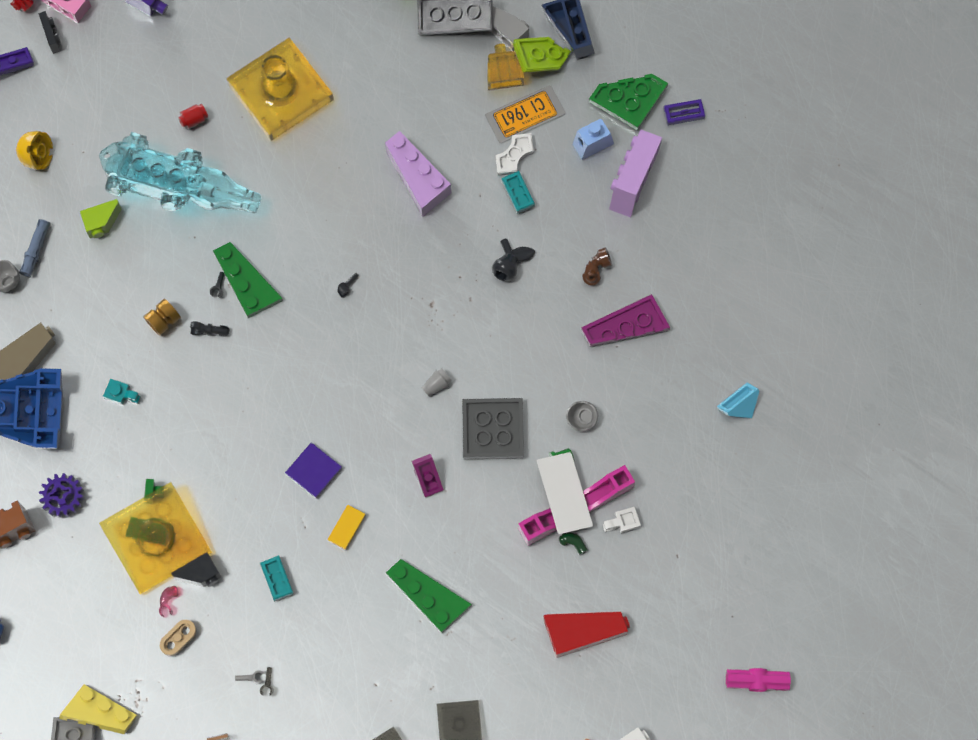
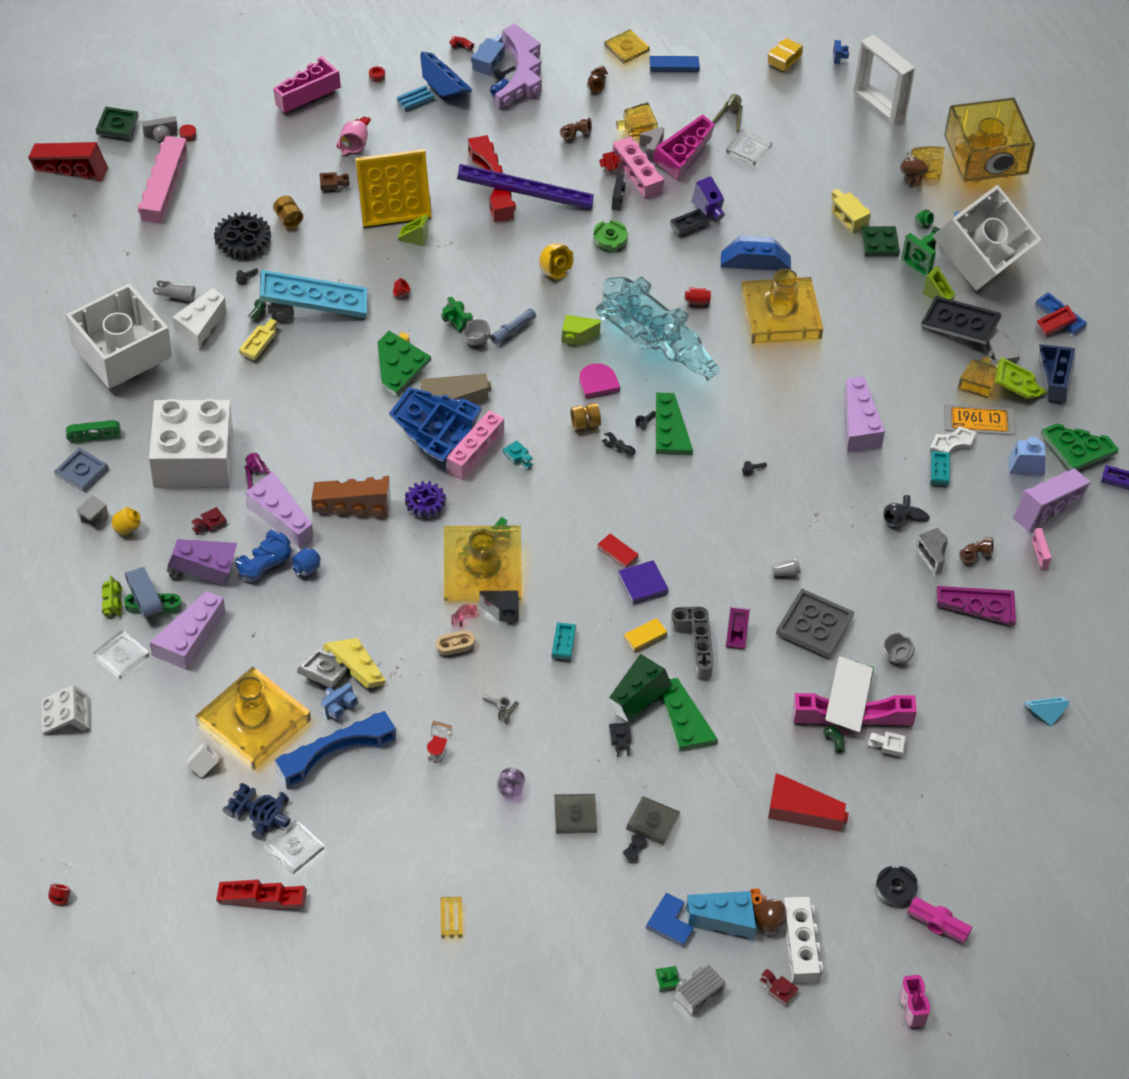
camera: 25 degrees right, 20 degrees down
none -> bright pink brick [446,410,504,480]
none -> dark pink tile [579,363,620,398]
none -> bright green plate [593,220,628,252]
none -> red tile [597,533,639,568]
none -> dark green wedge [609,653,672,722]
none -> black plate [609,722,632,757]
none -> black plate [670,208,709,236]
none -> dark grey beam [670,606,714,681]
none -> blue wedge [721,236,791,271]
none -> black plate [875,866,918,908]
none -> flat silver arch [916,527,948,574]
none -> bright pink tile [1031,528,1052,570]

